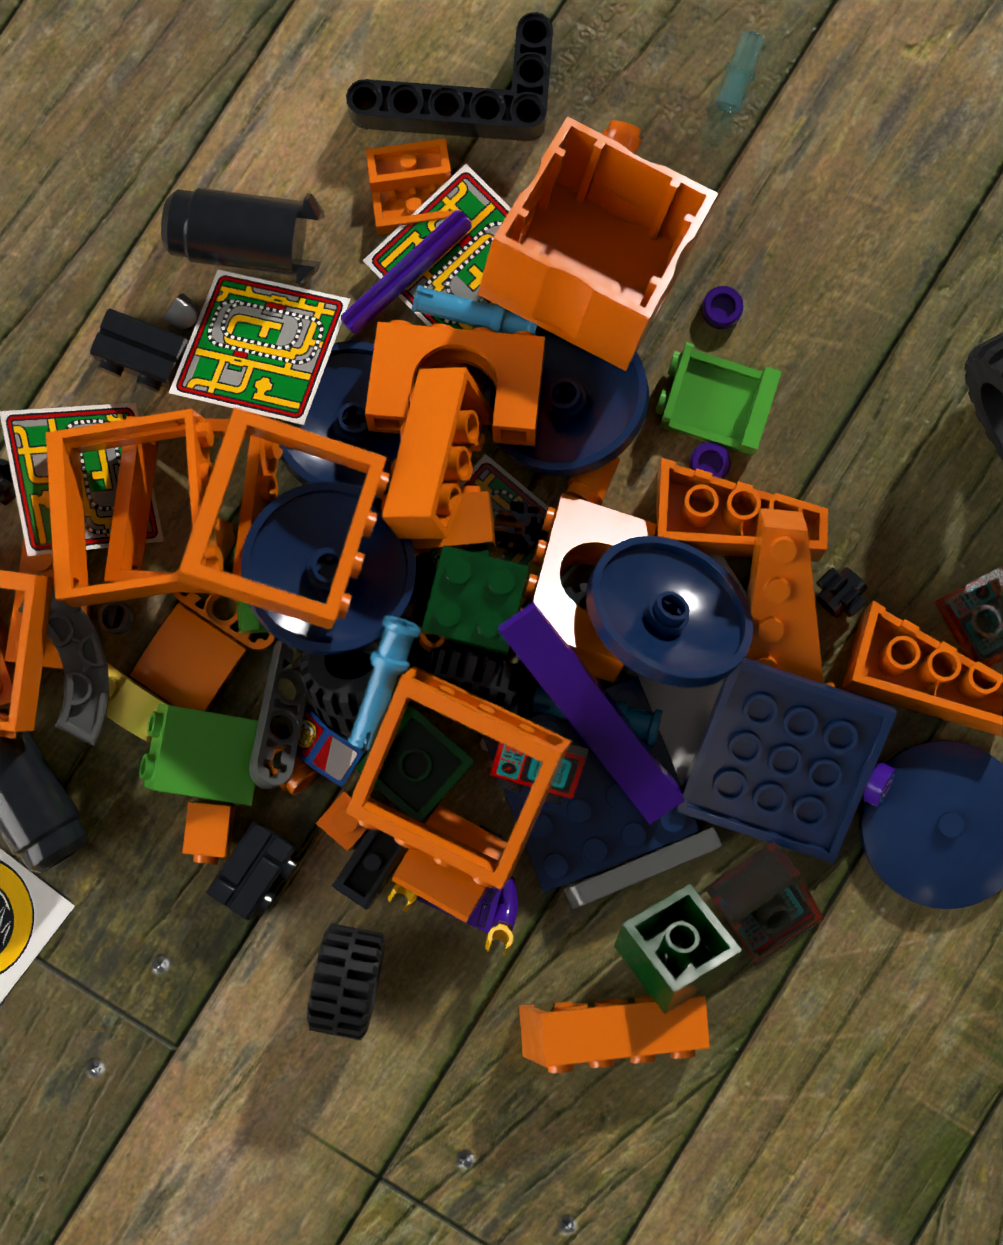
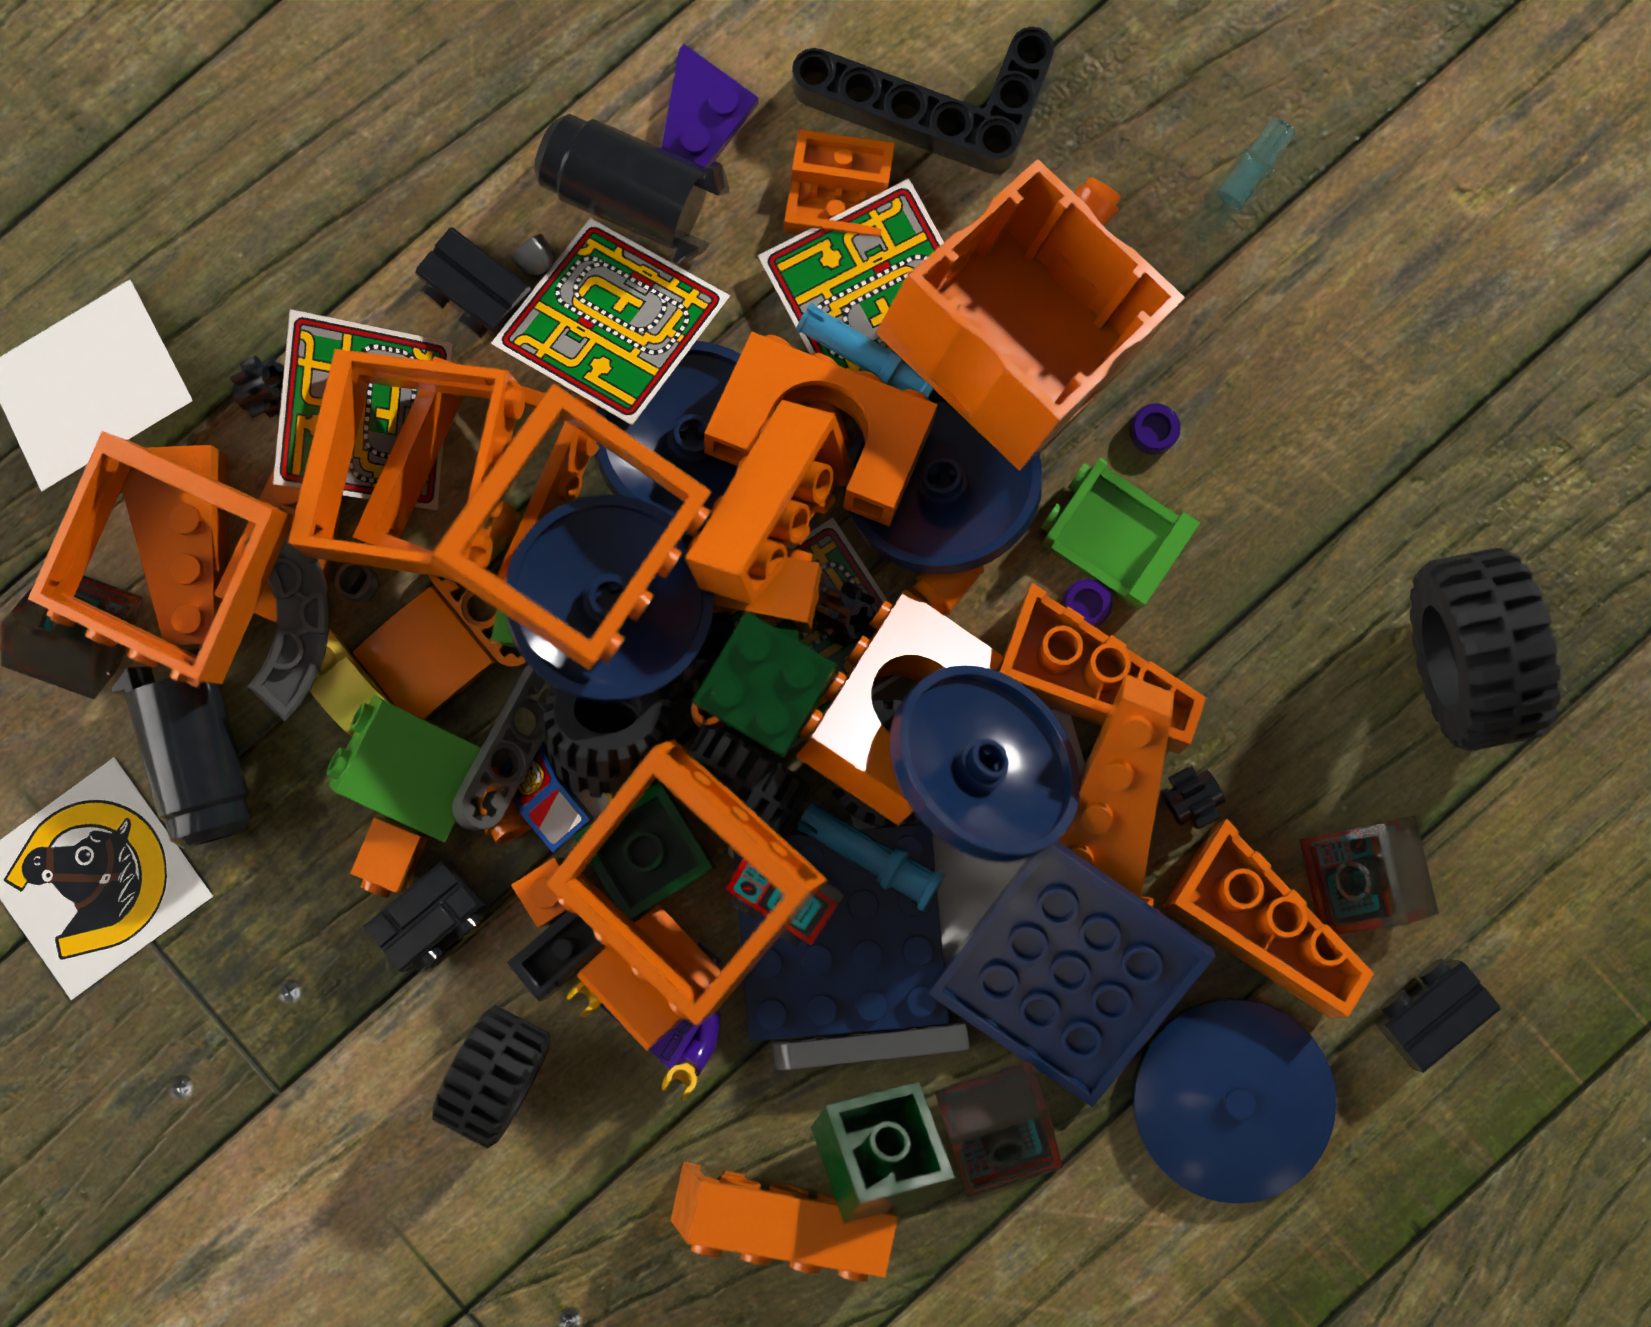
camera: 20 degrees right, 0 degrees up
dark purple axle [341,210,472,334] -> none
dark azure pin [348,616,421,750] -> none
dark purple slope [498,602,685,824] -> none
dark purple tile [863,763,897,807] -> none
none -> dark purple wing [662,43,759,168]

